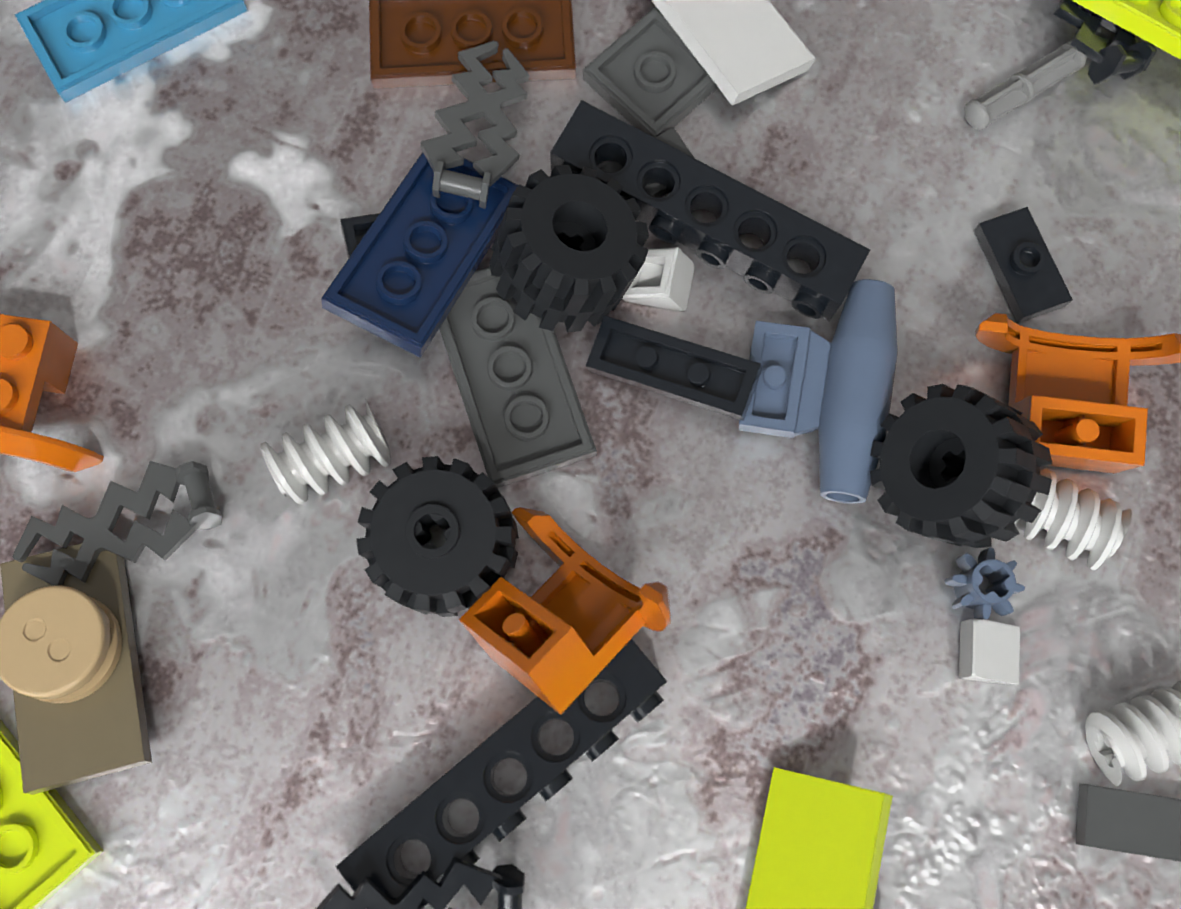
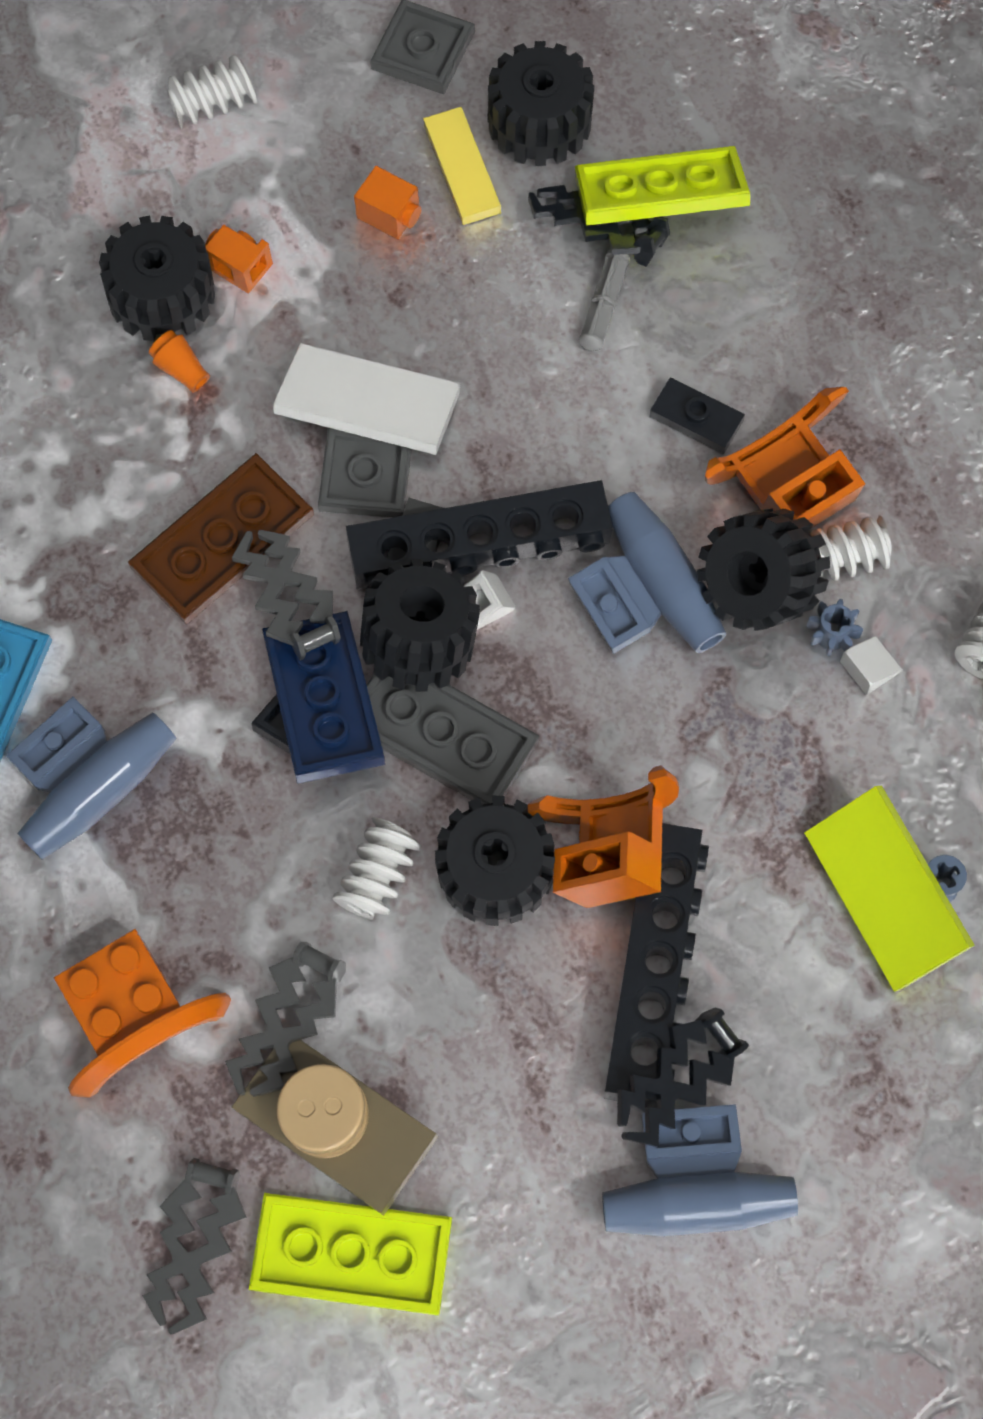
camera: 35 degrees left, 5 degrees down
black plate [586,315,762,421] -> none
none -> sand blue plate [6,697,177,860]

